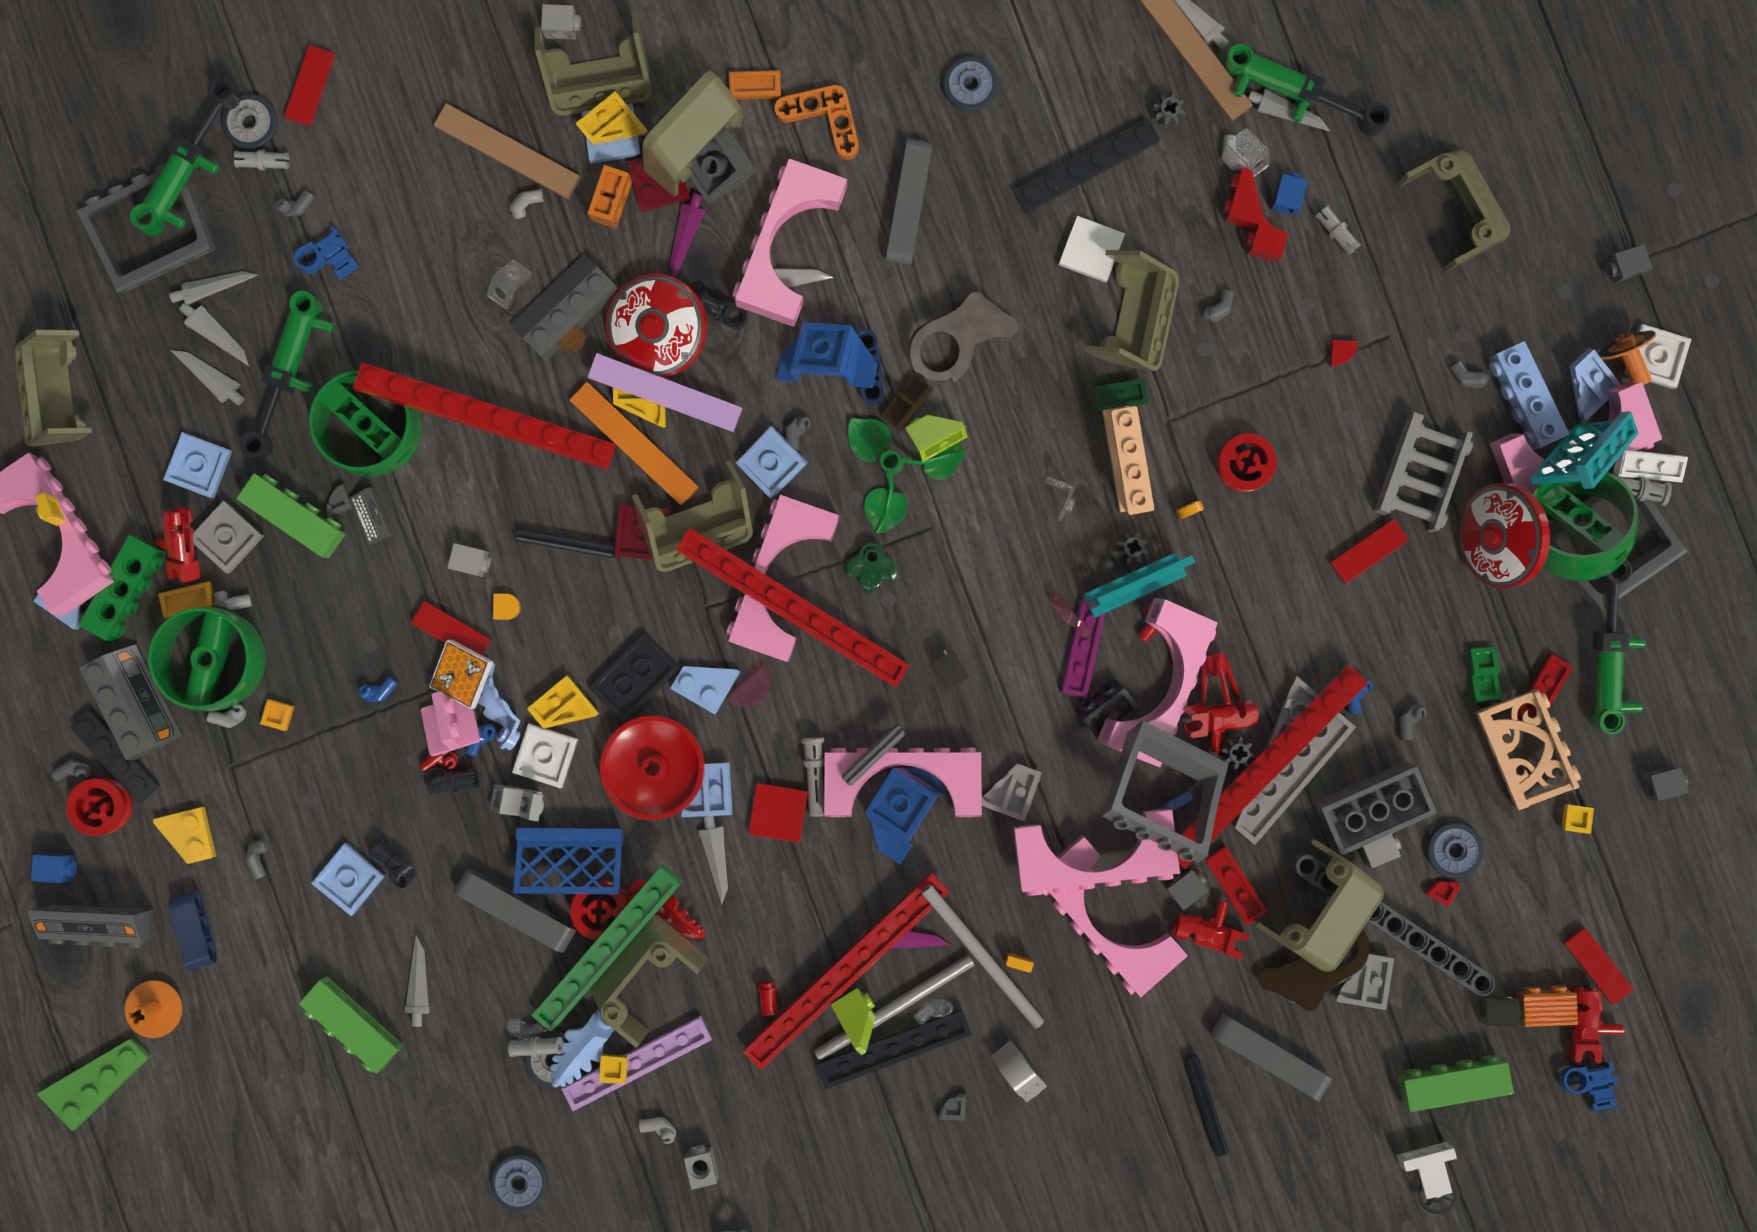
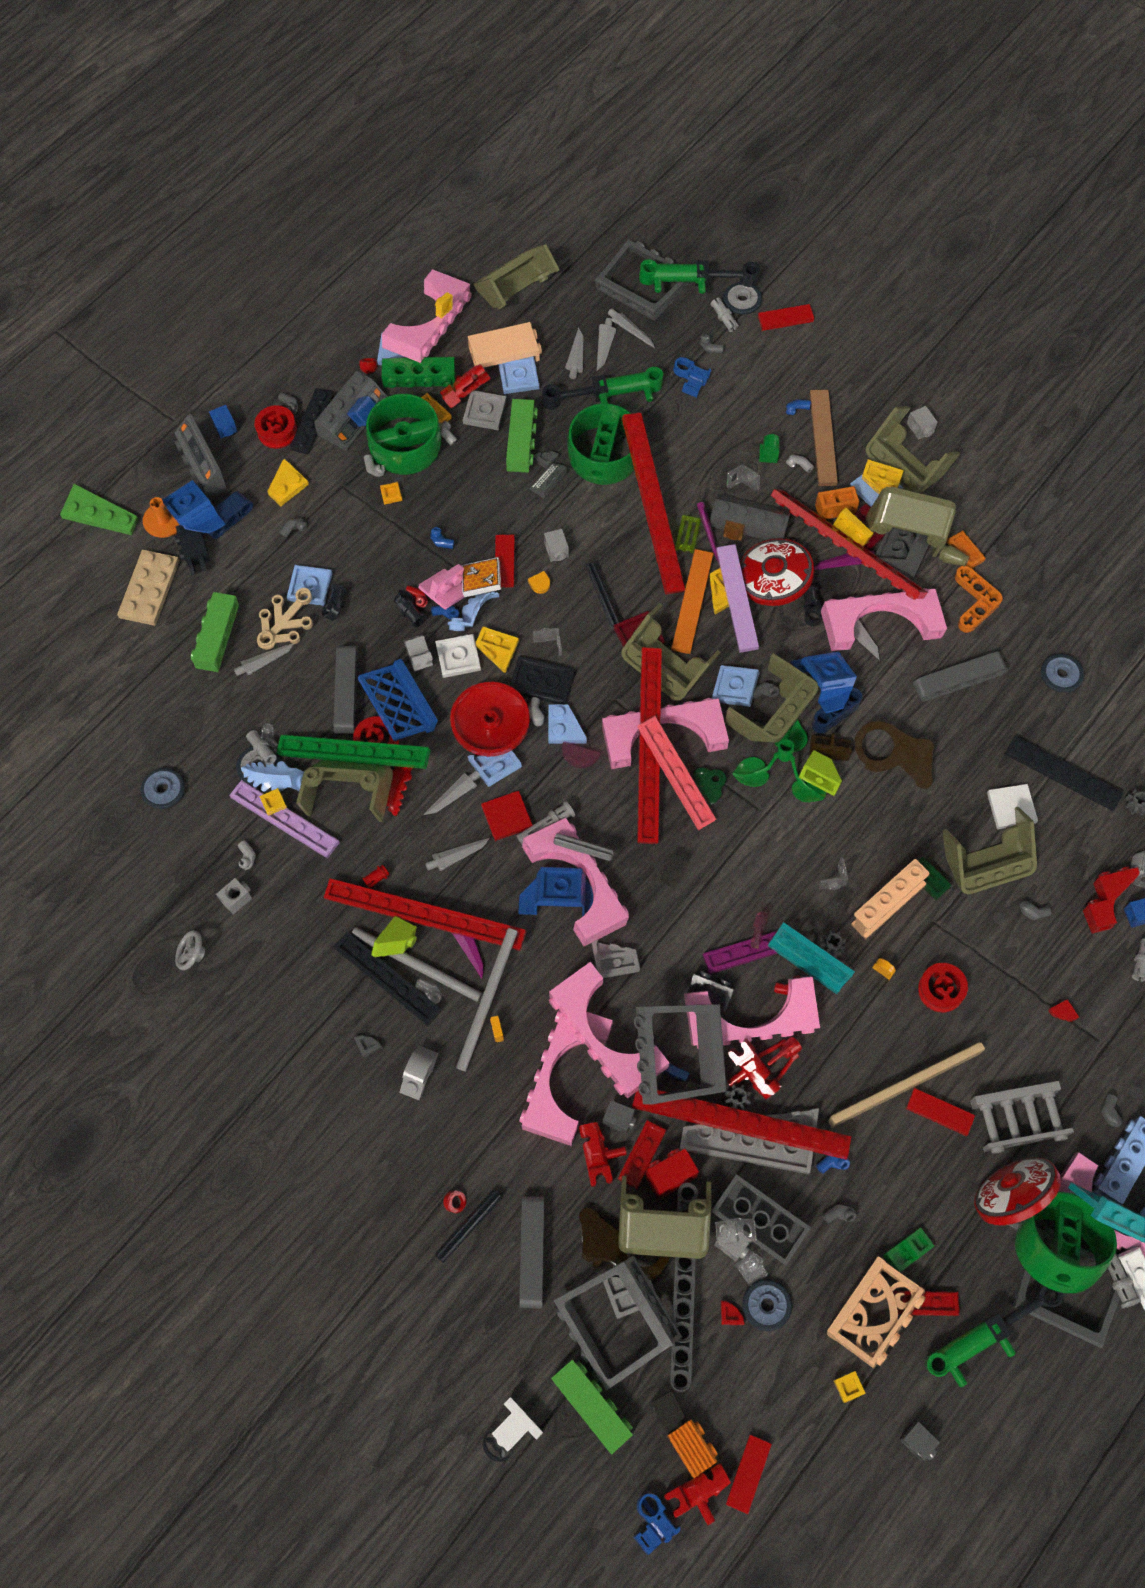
camera: 55 degrees right, 20 degrees down
none -> tan plate [117,550,179,626]
none -> blue piece [162,480,226,533]
none -> black hinge [174,525,210,575]
none -> tan plant [257,588,313,650]
none -> blue brick [347,396,376,427]
none -> red piece [359,358,378,374]
none -> light grey bar [425,838,490,871]
none -> red piece [443,1190,466,1213]
none -> light nougat panel [468,322,542,368]
none -> light grey arm [528,697,544,726]
none -> clear bracket [533,628,562,656]
none -> dark grey windscreen [554,1255,682,1391]
none -> coral tile [637,716,717,830]
none -> red brick [645,1148,699,1201]
none -> clear neon green tile [675,515,701,553]
none -> magenta bar [697,502,719,562]
none -> clear bracket [715,1218,757,1245]
none -> olive windscreen [725,653,818,743]
none -> clear bracket [735,1251,768,1287]
none -> green leg [759,434,780,463]
none -> red plate [771,489,928,600]
none -> blue arm [786,399,811,415]
none -> tan tile [828,1042,985,1128]
none -> yellow wing [833,508,873,546]
none -> olive cone [939,545,969,567]

